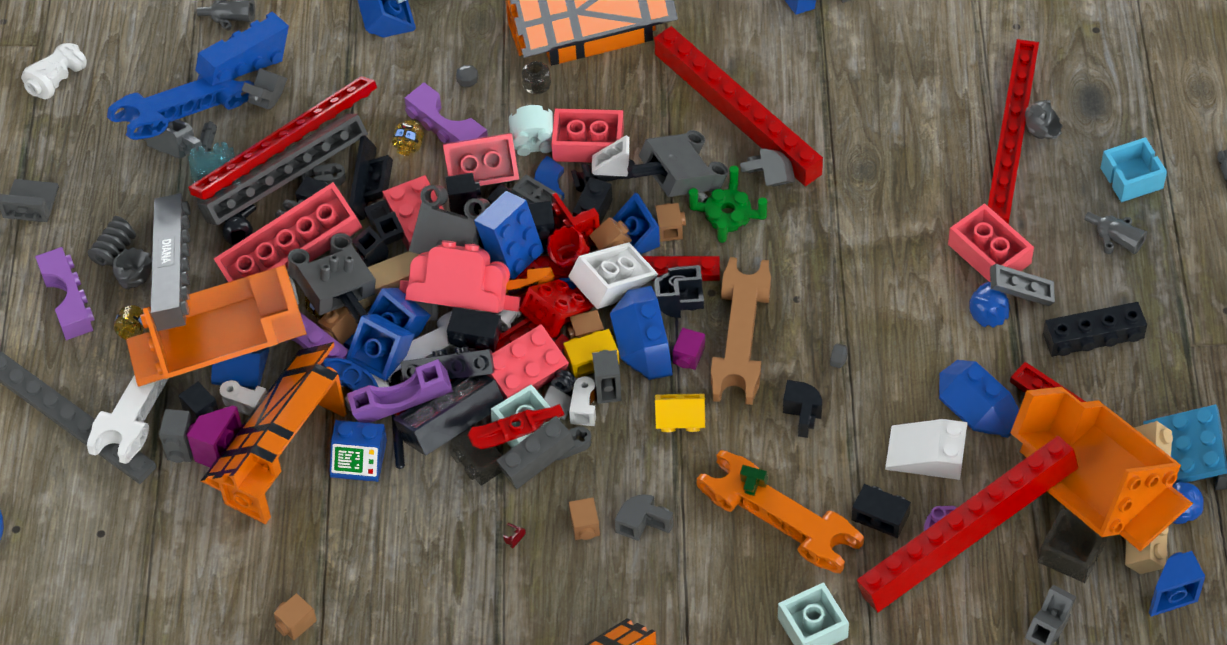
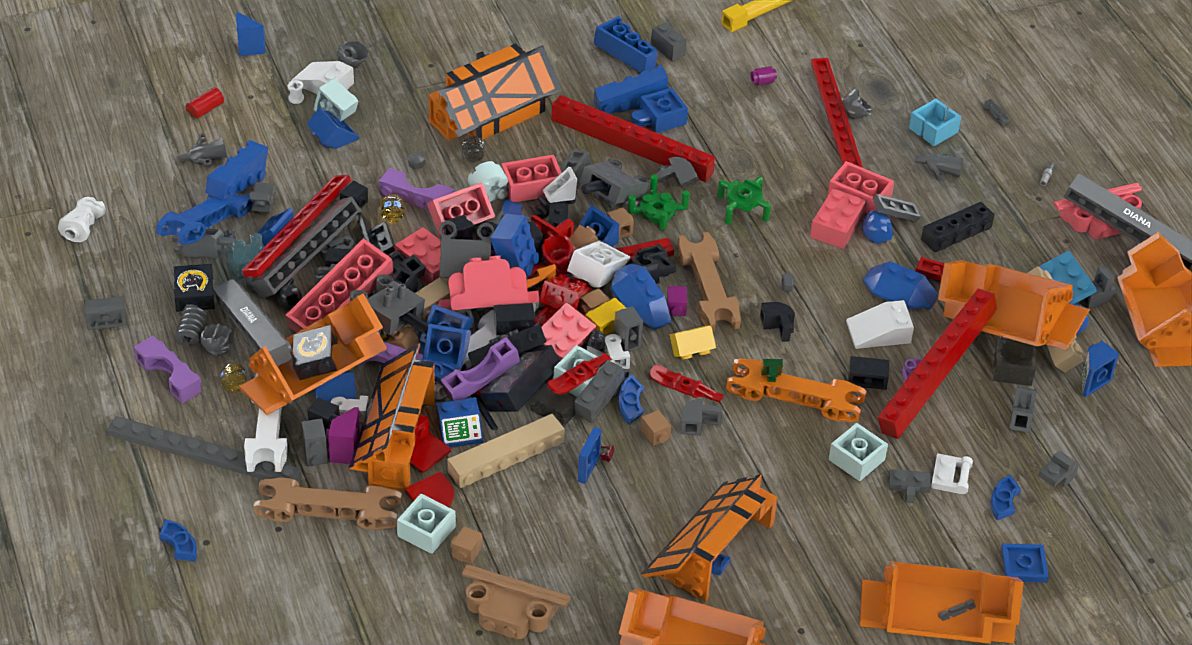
camera: 25 degrees left, 10 degrees down
none -> black panel [174,264,215,312]
none -> blue slope [250,208,293,248]
none -> medium nougat piece [254,478,402,530]
none -> panel [292,325,338,380]
none -> black brick [339,181,368,208]
none -> light aqua brick [397,494,456,554]
none -> red tile [405,471,454,507]
none -> red bracket [410,415,451,473]
none -> tan brick [447,414,565,488]
none -> dark grey hinge [560,149,591,189]
none -> blue tile [578,427,602,484]
none -> blue wedge [594,65,668,114]
none -> blue tile [618,374,645,425]
none -> blue brick [631,87,688,133]
none -> red piece [649,365,724,403]
none -> green plate [717,176,771,225]
none -> magenta brick [750,66,777,86]
none -> coral brick [810,189,867,249]

